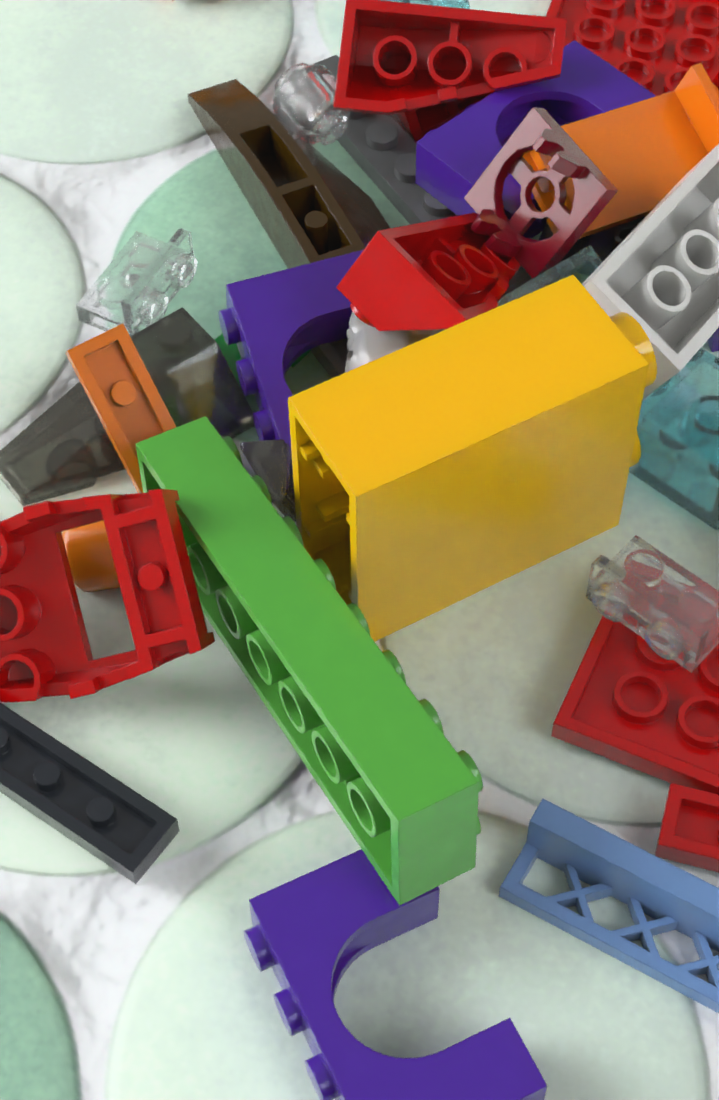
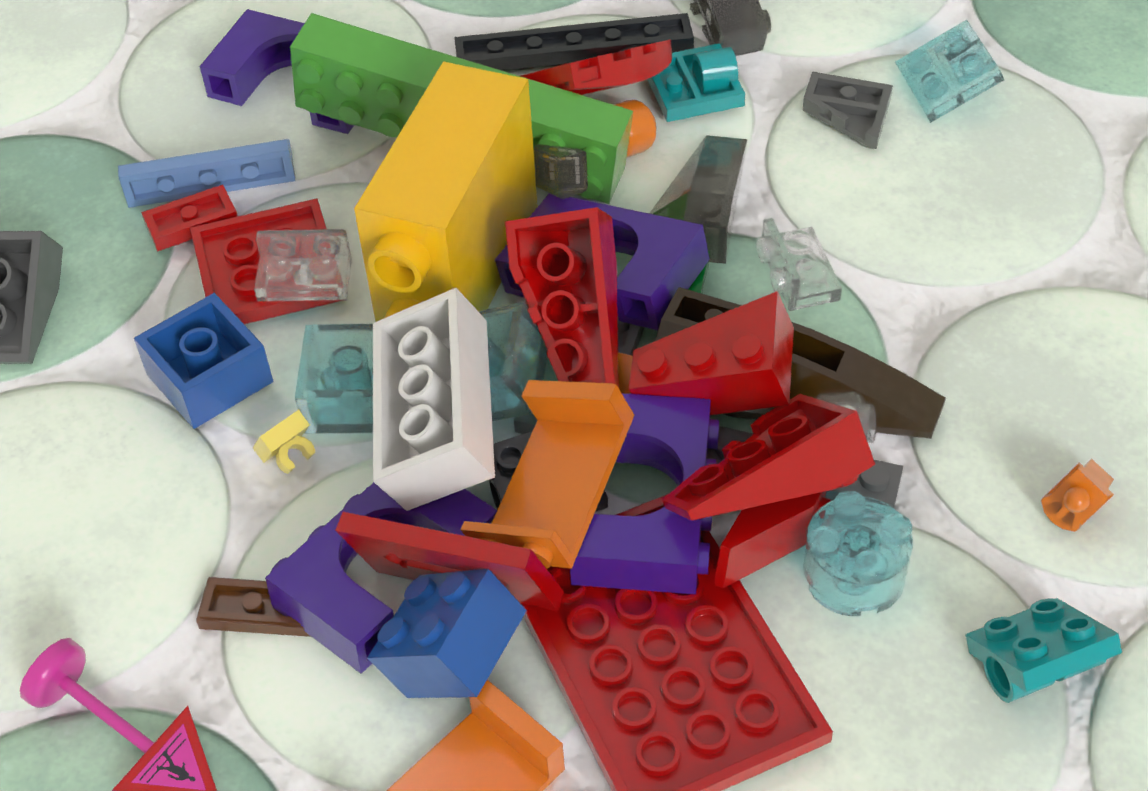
camera: 140 degrees right, 5 degrees down
orange plate [65,323,176,493] -> none
piece [464,107,618,280] -> none
none -> red wedge [629,291,794,415]

